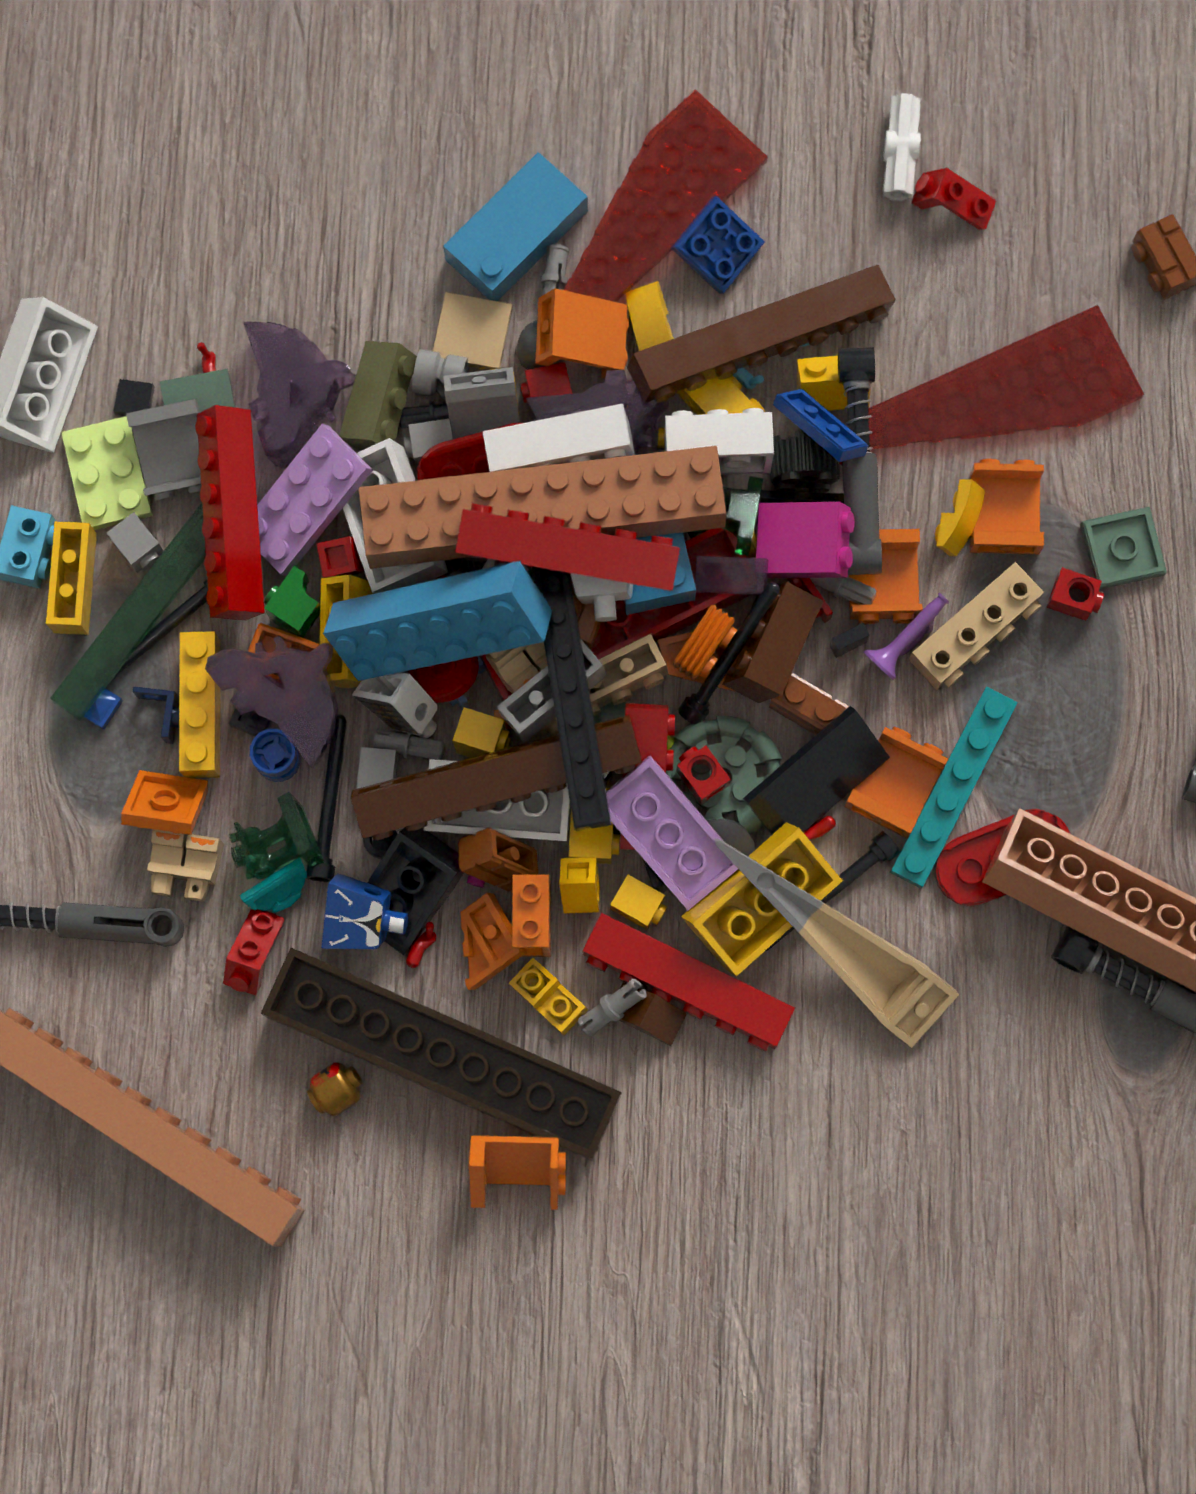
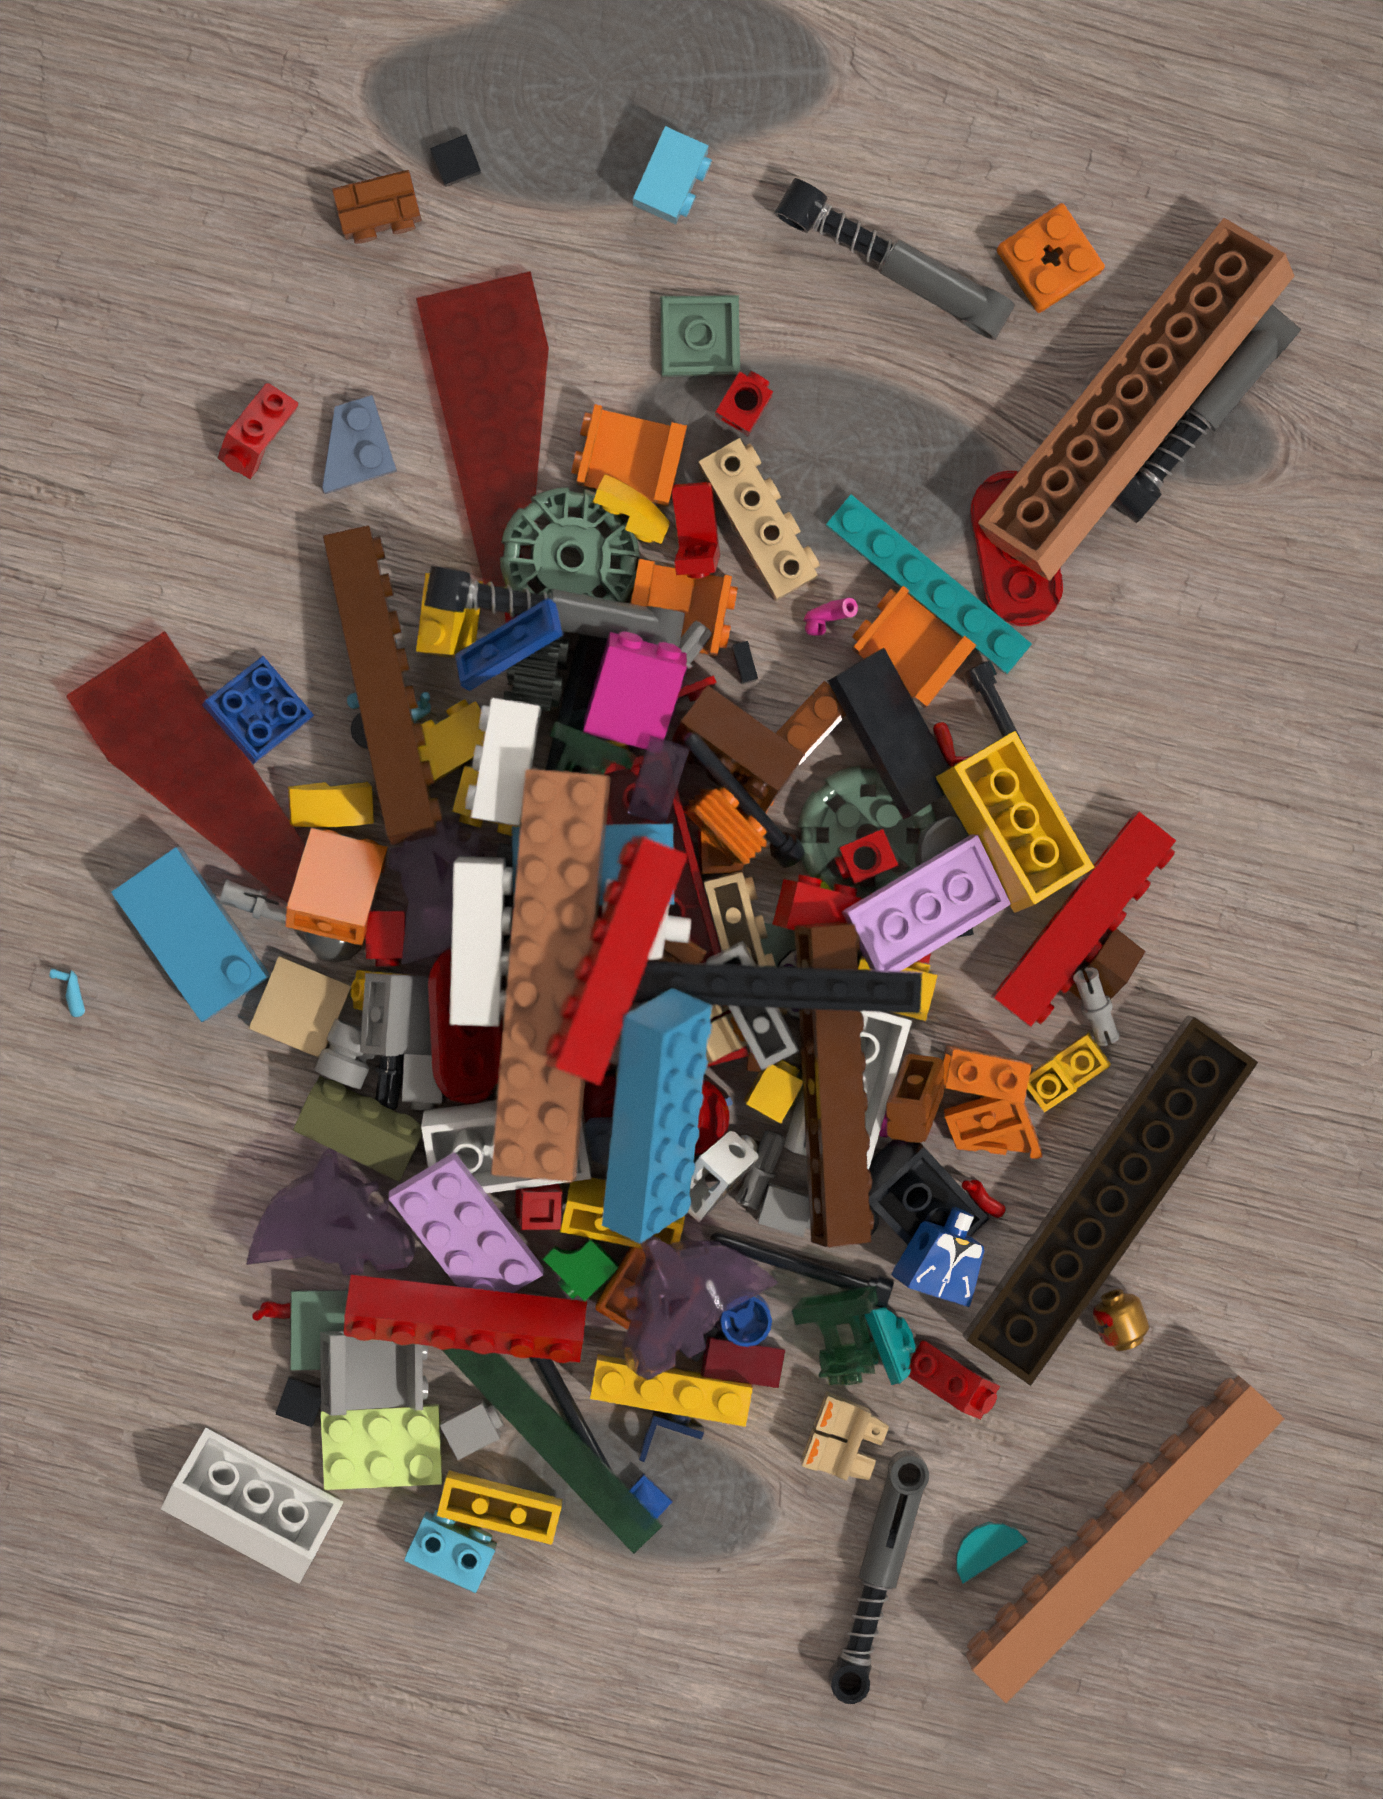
camera: 85 degrees left, 10 degrees up
orange plate [121,770,208,835] -> none
orange panel [469,1136,566,1210] -> none
yellow brick [559,857,600,914] -> none
yellow brick [610,874,667,930] -> none
tan plate [714,839,959,1048] -> none
medium lavender piece [864,592,949,680] -> none
white piece [883,93,921,201] -> none
none -> medium azure piece [49,969,85,1017]
none -> sand blue wing [322,395,397,494]
none -> sand green plate [500,487,640,603]
none -> red bracket [672,482,720,579]
none -> dark red tile [700,1336,785,1388]
none -> dark pink arm [803,598,858,636]
none -> teal tile [956,1522,1028,1584]

